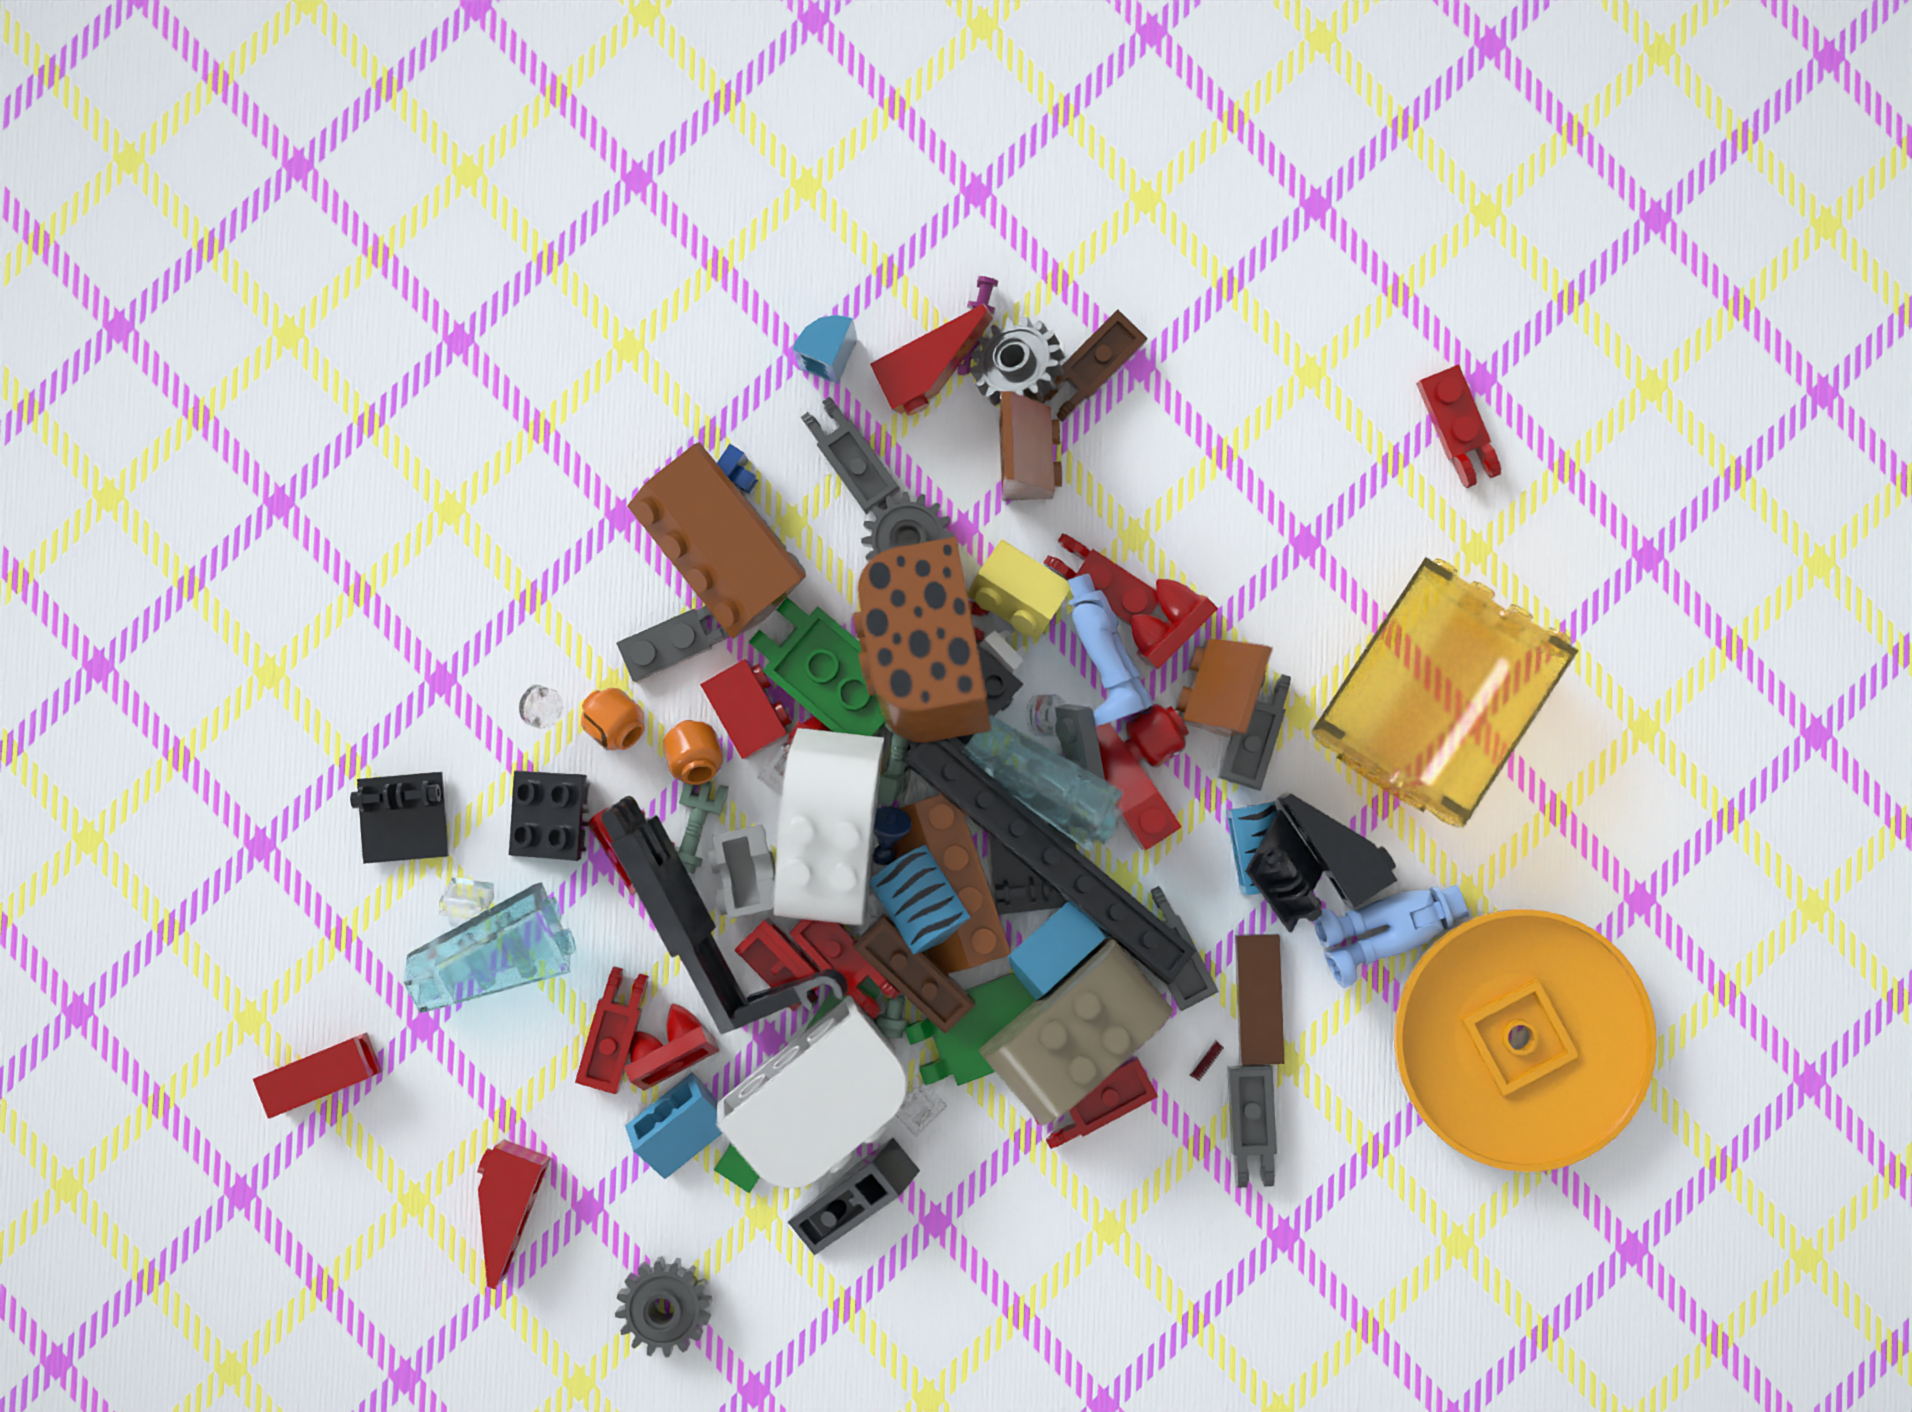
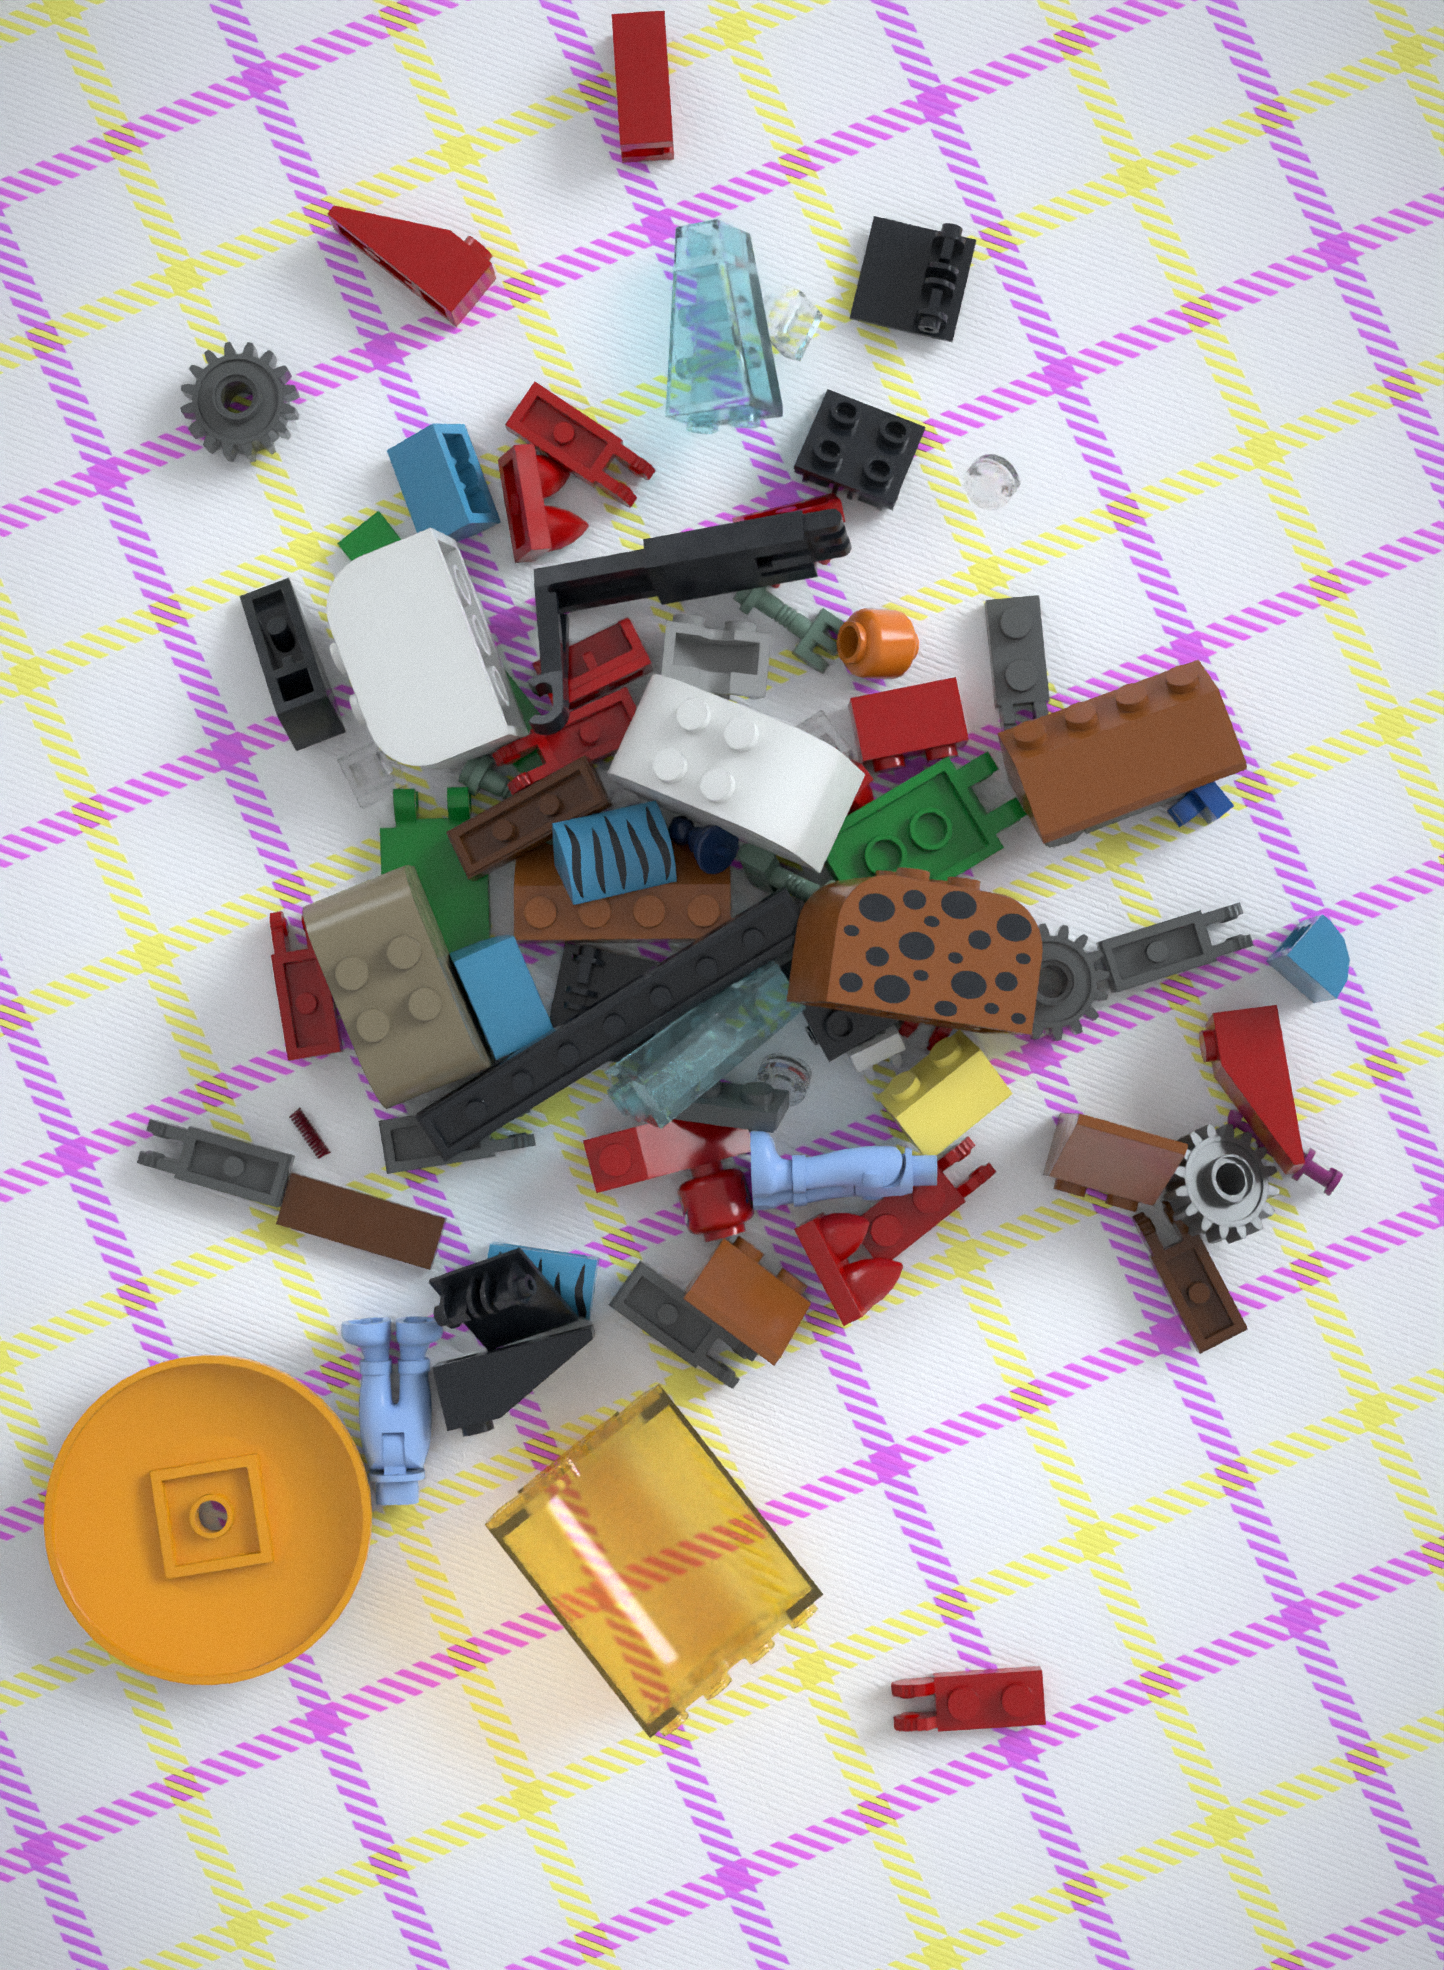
camera: 110 degrees right, 0 degrees up
orange head [581,687,645,751] -> none

